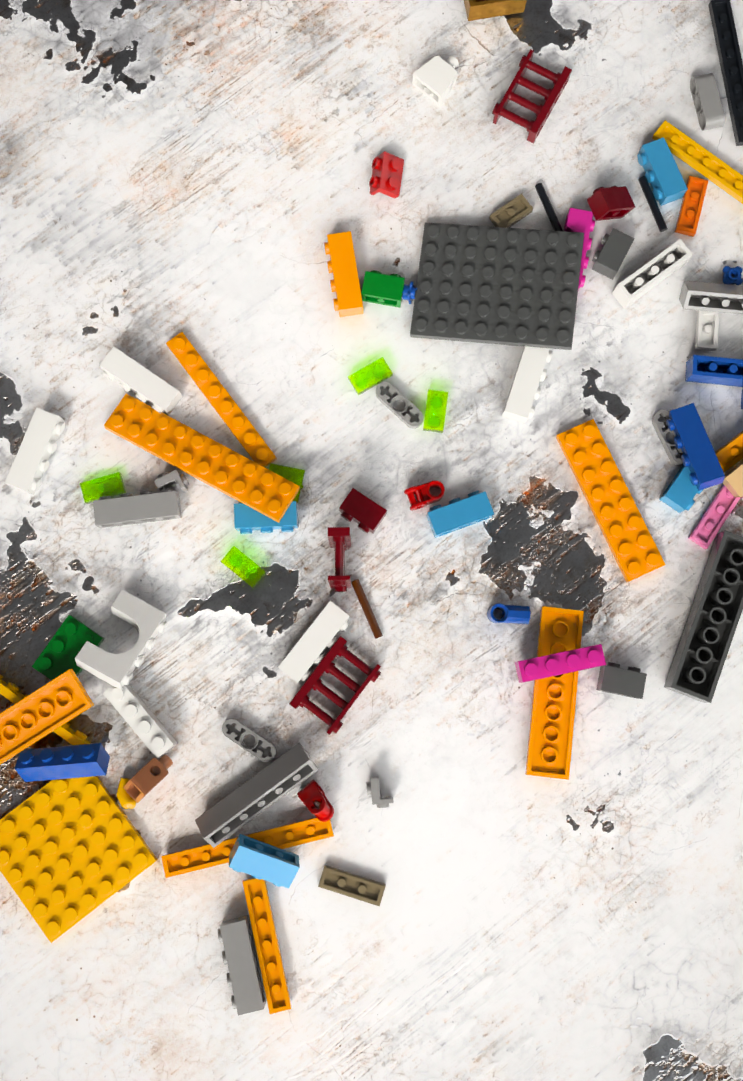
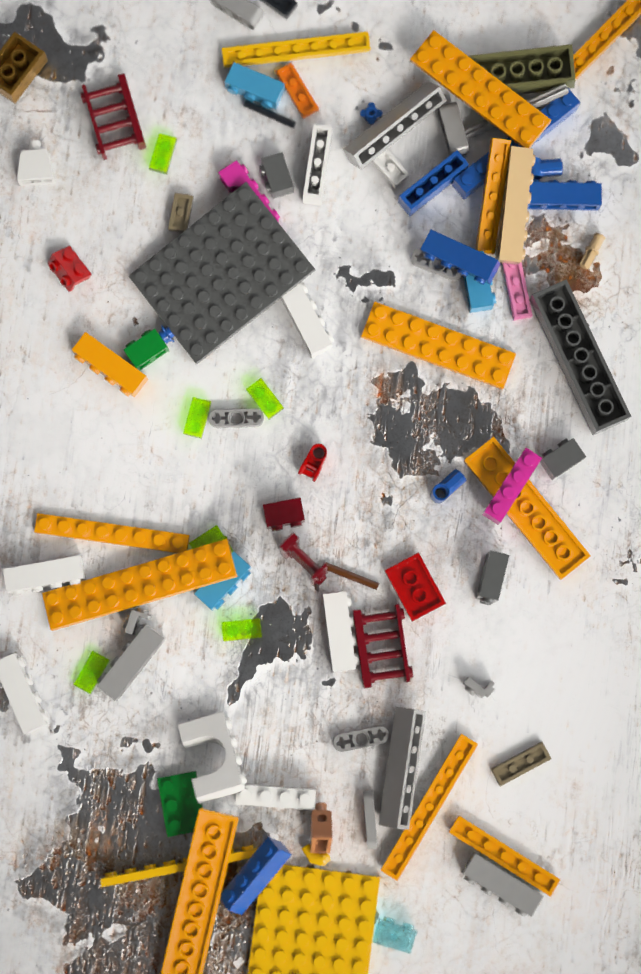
camera: 45 degrees left, 0 degrees up
brick [229,834,300,889] -> none
red piece [297,779,334,822] -> none
dark azure brick [426,490,494,538] -> none
black bar [535,183,563,231] -> none
dark red brick [587,186,635,221] -> none
none -> clear neon green plate [149,133,177,175]
none -> light grey beam [363,790,377,849]
none -> clear light blue bracket [372,916,418,954]
none -> red plate [385,552,446,622]
none -> dark grey window [476,550,510,605]

